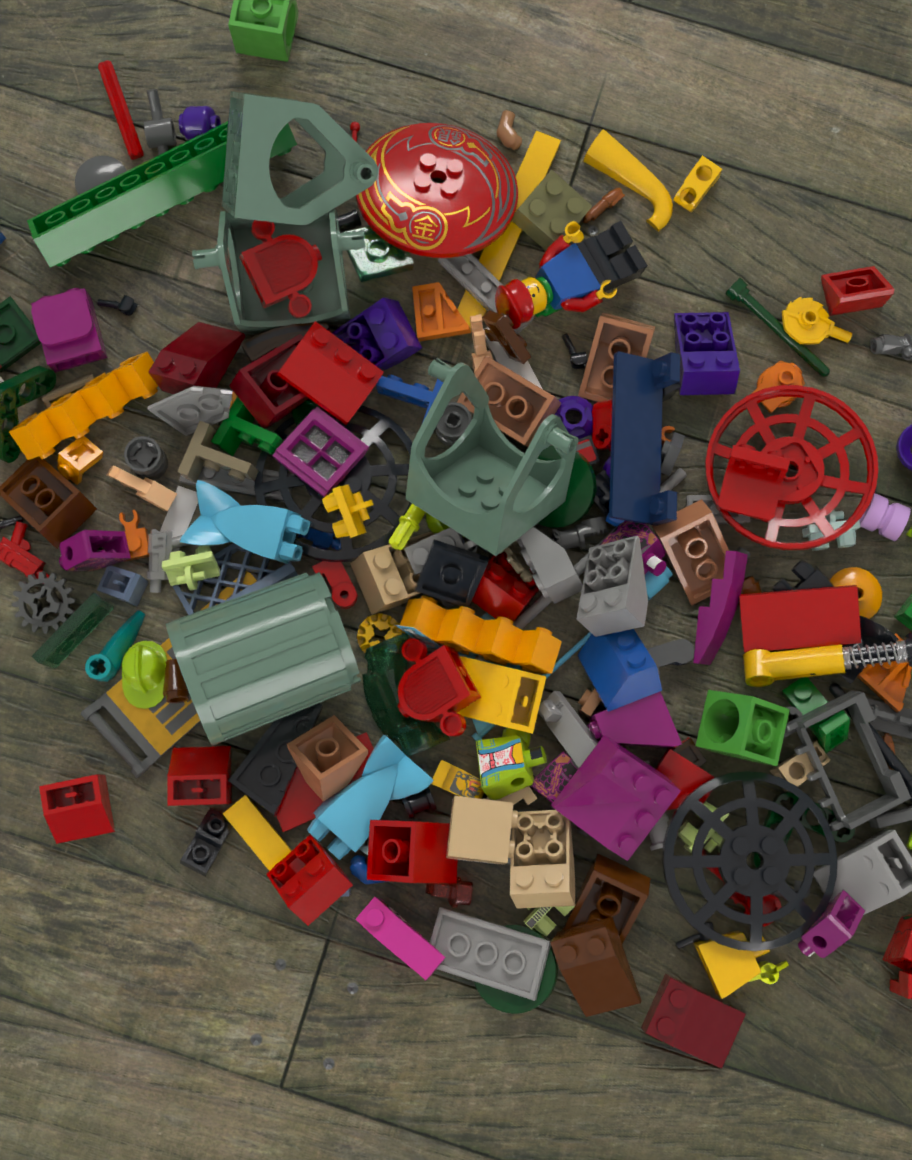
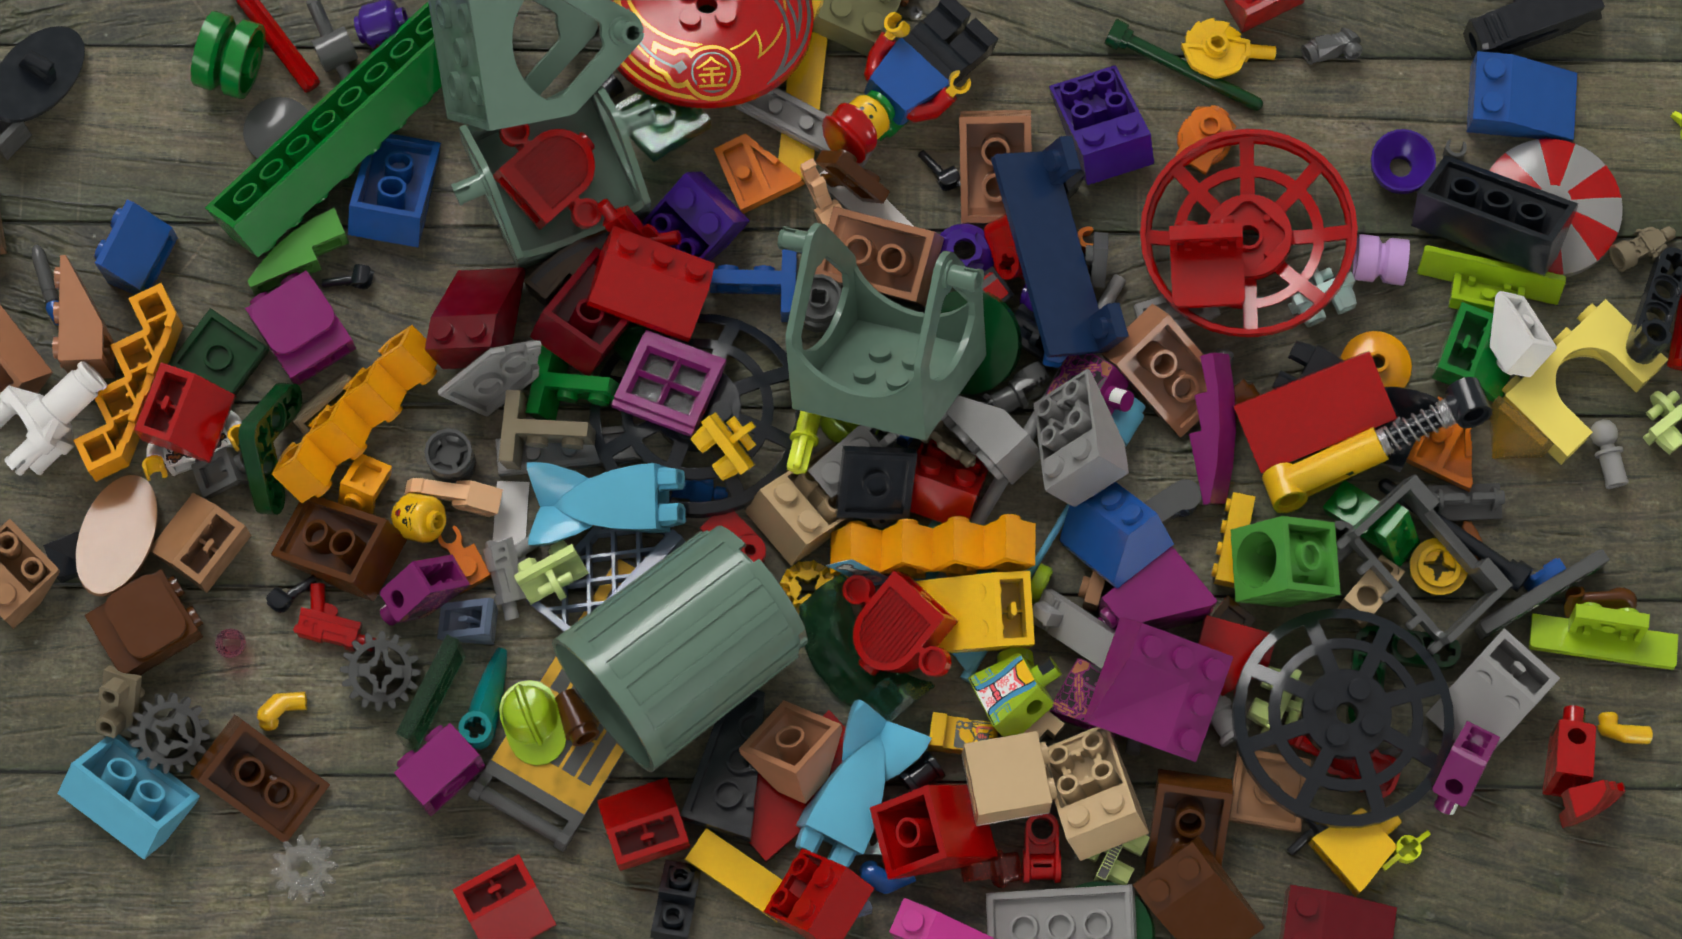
camera: 15 degrees left, 5 degrees down
none -> green wheel [191,11,265,99]
none -> bright green slope [248,208,349,296]
none -> blue slope [348,134,441,248]
none -> yellow head [391,493,446,543]
none -> magenta brick [394,723,486,816]
none -> red piece [596,199,681,246]
none -> red piece [1022,813,1061,883]
none -> lime tile [1031,563,1053,604]
none -> yellow piece [1211,492,1255,588]
none -> medium nougat tile [1229,750,1311,833]
none -> yellow gear [1409,538,1468,596]

